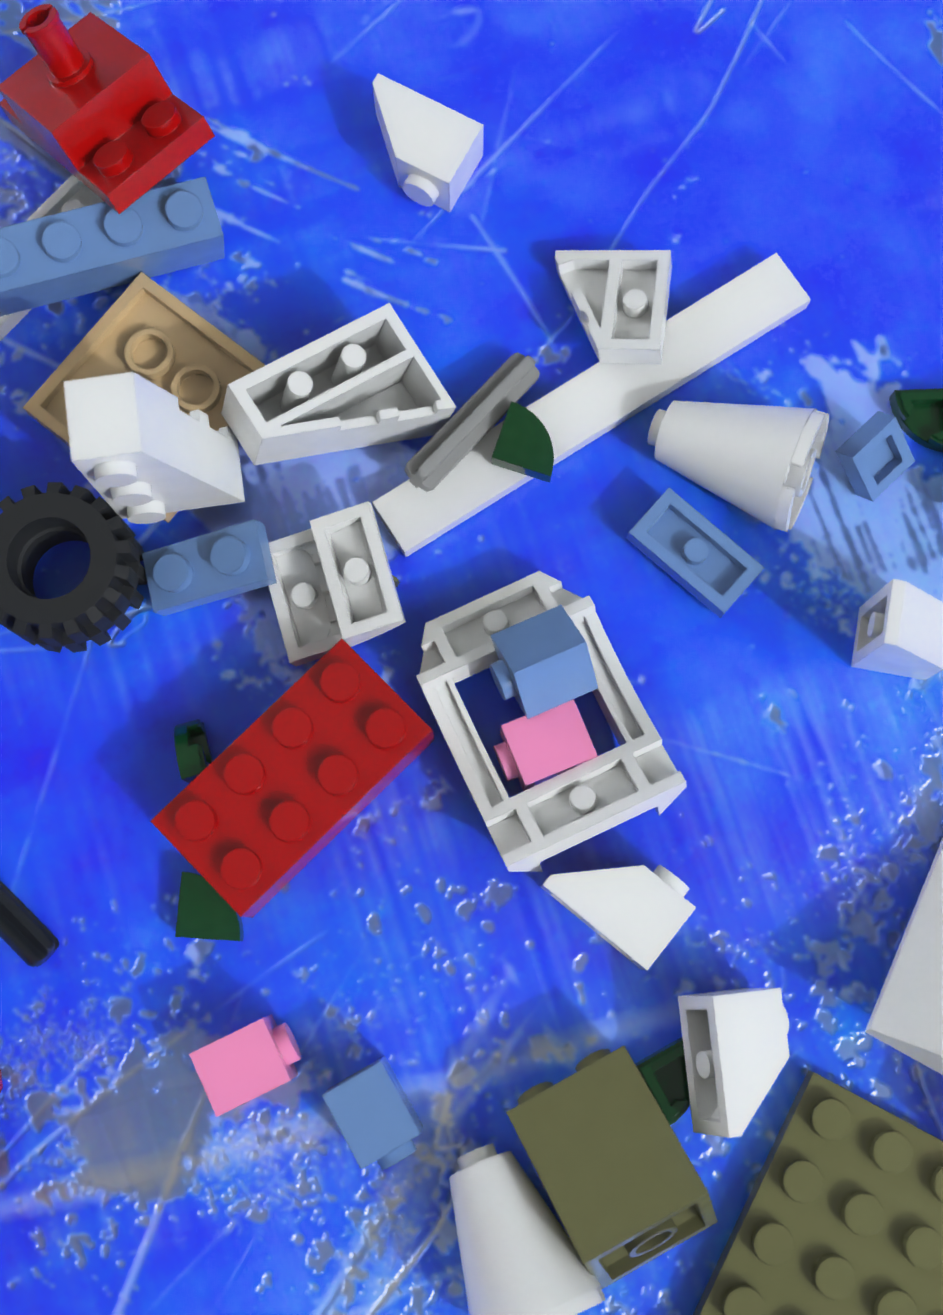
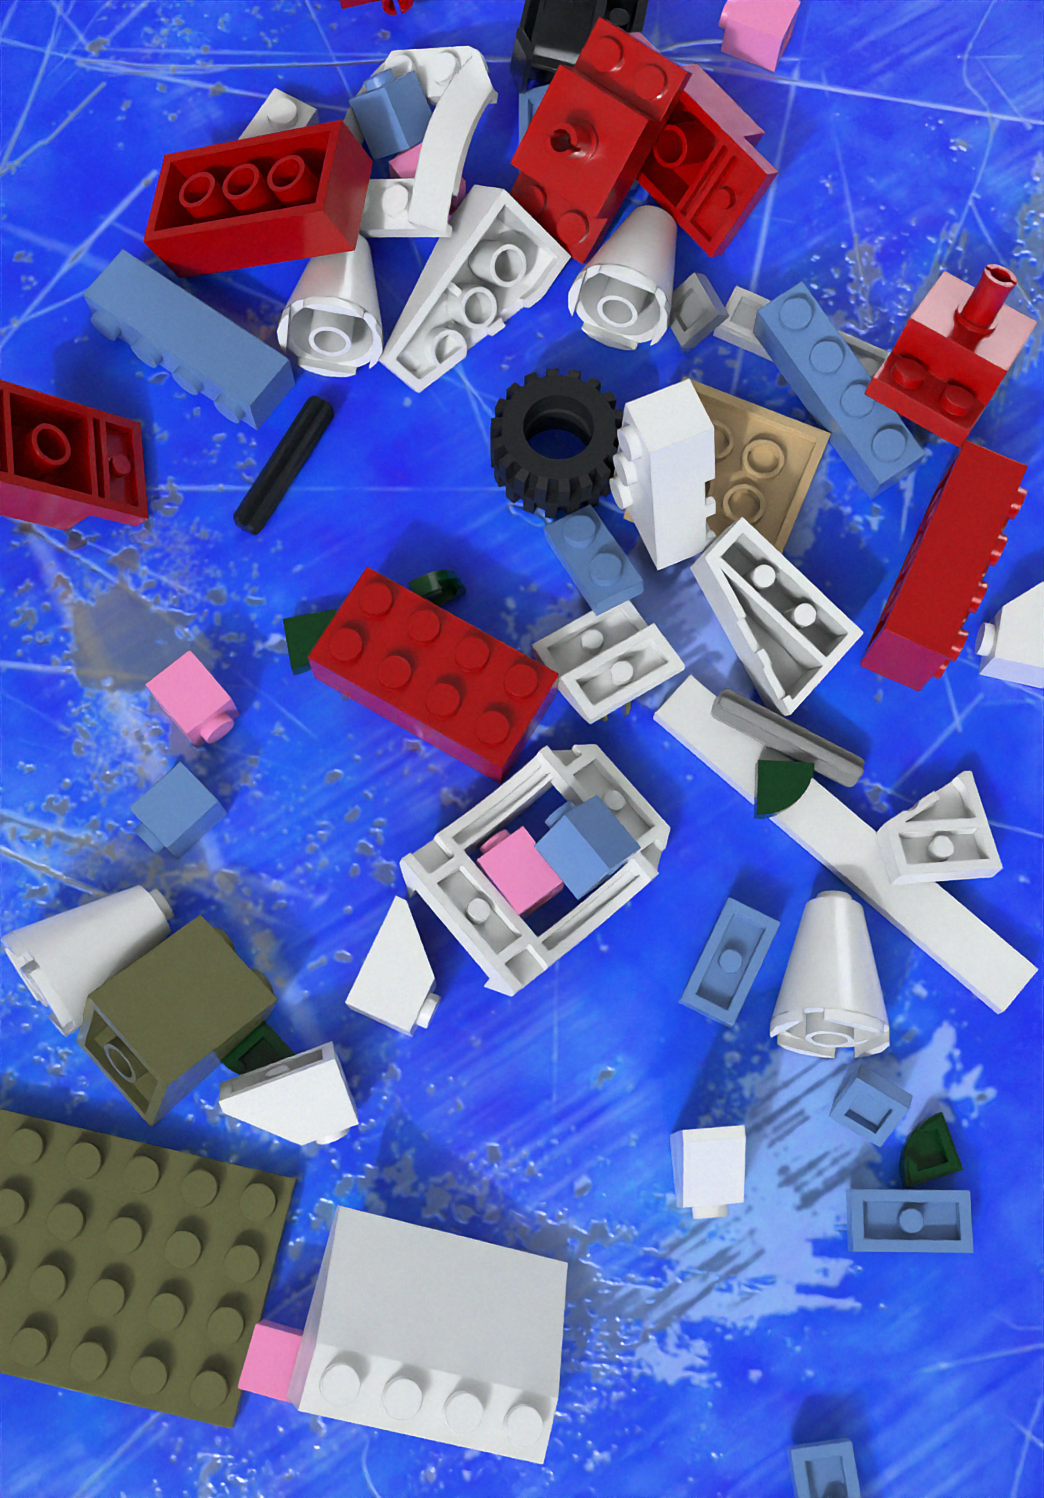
camera: 70 degrees right, 5 degrees down
none -> red brick [859,439,1028,692]

